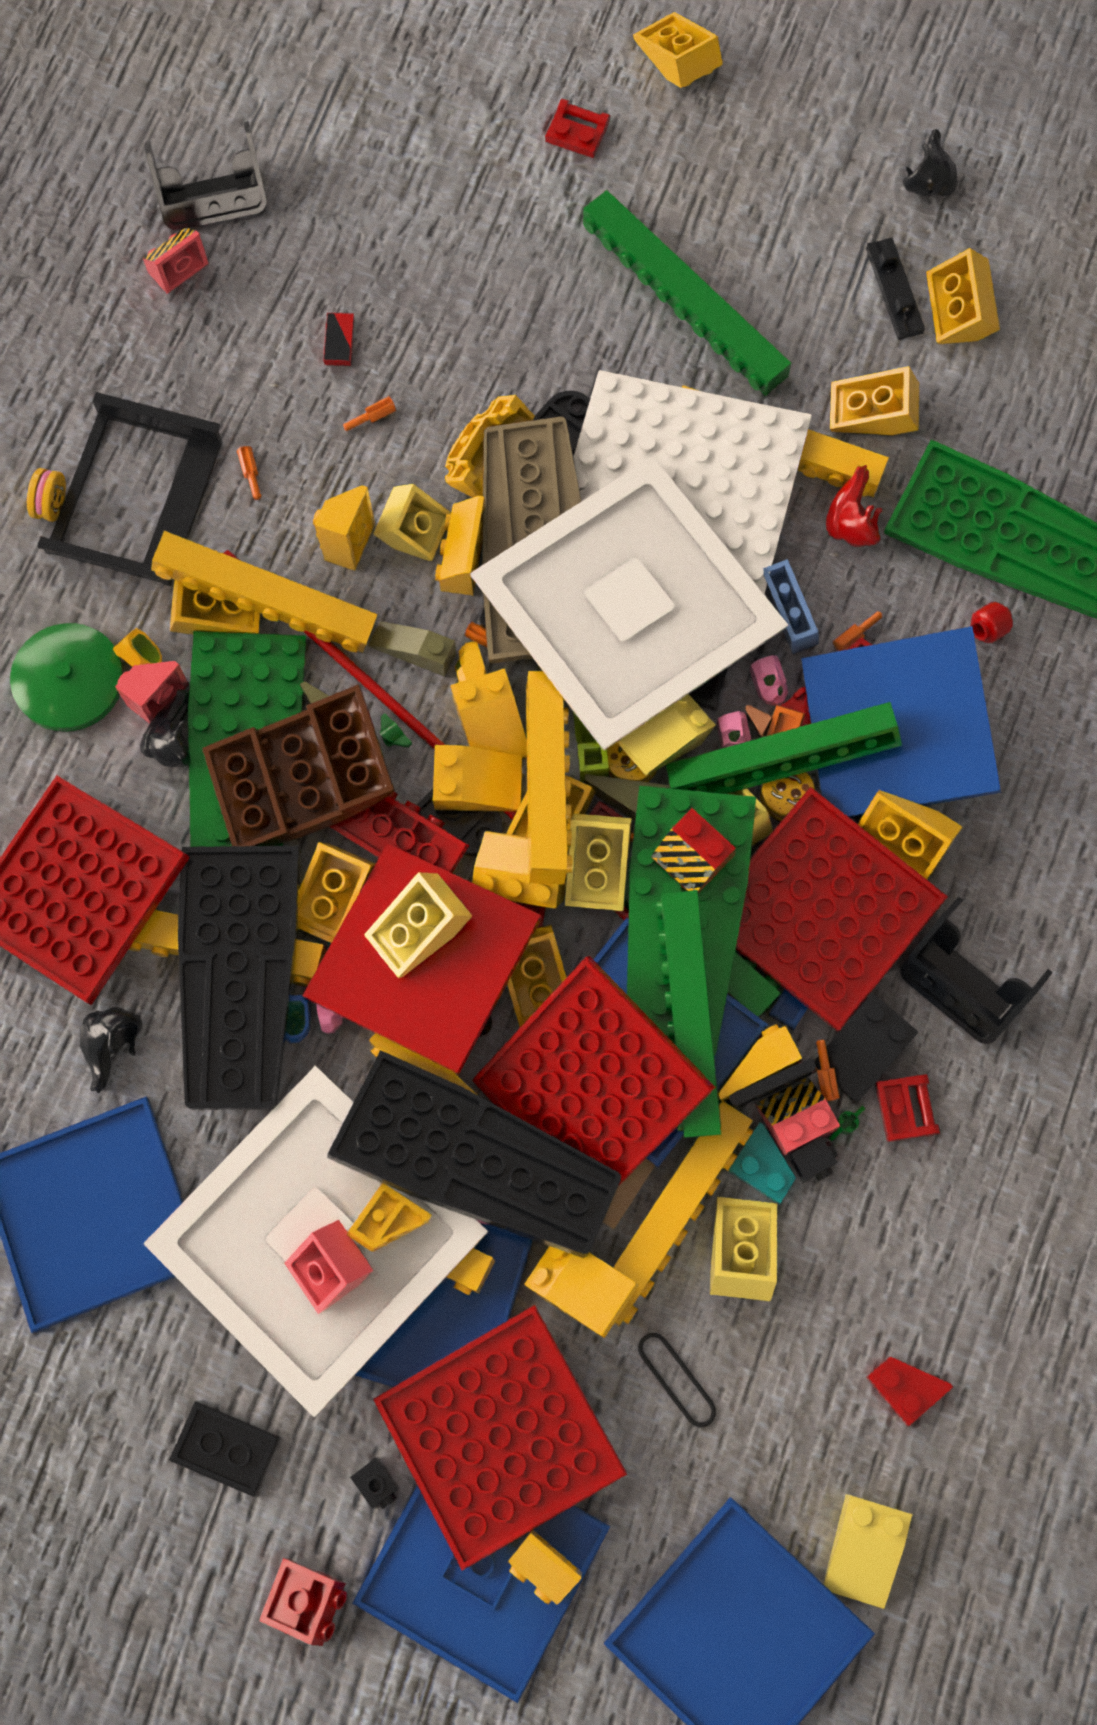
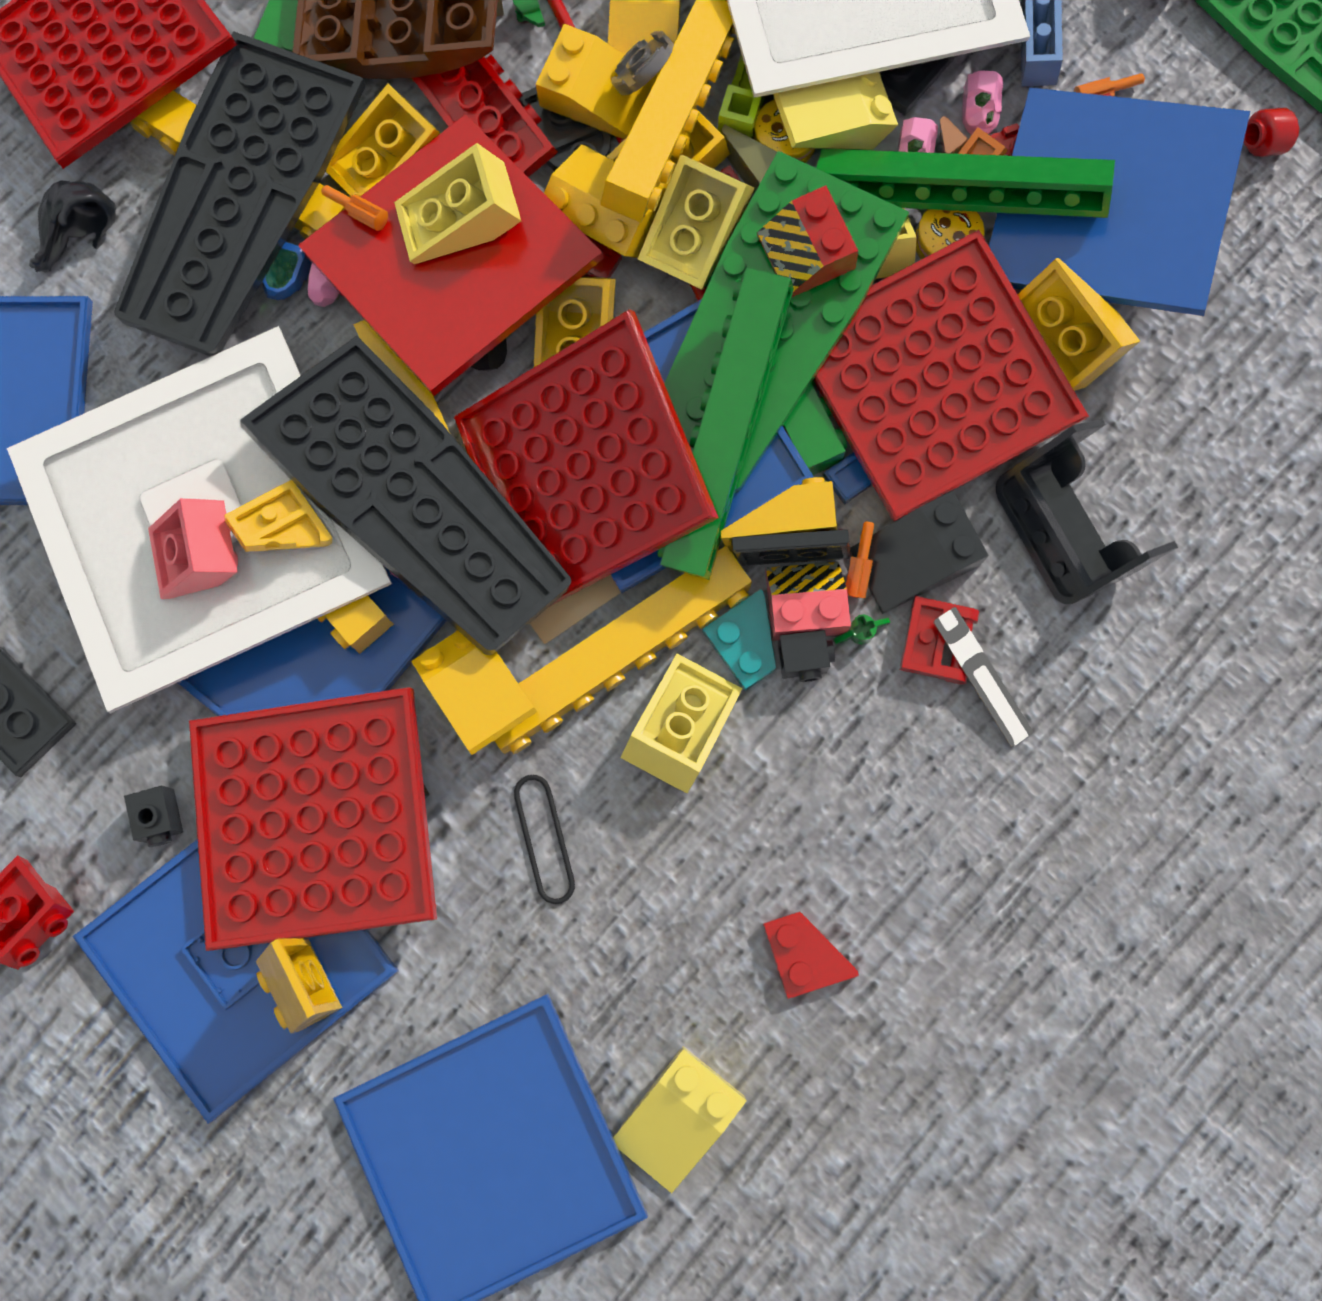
camera: 20 degrees right, 5 degrees up
none -> orange axle [321,185,388,231]
none -> flat silver tile [611,31,674,95]
none -> sticker [934,607,1033,747]

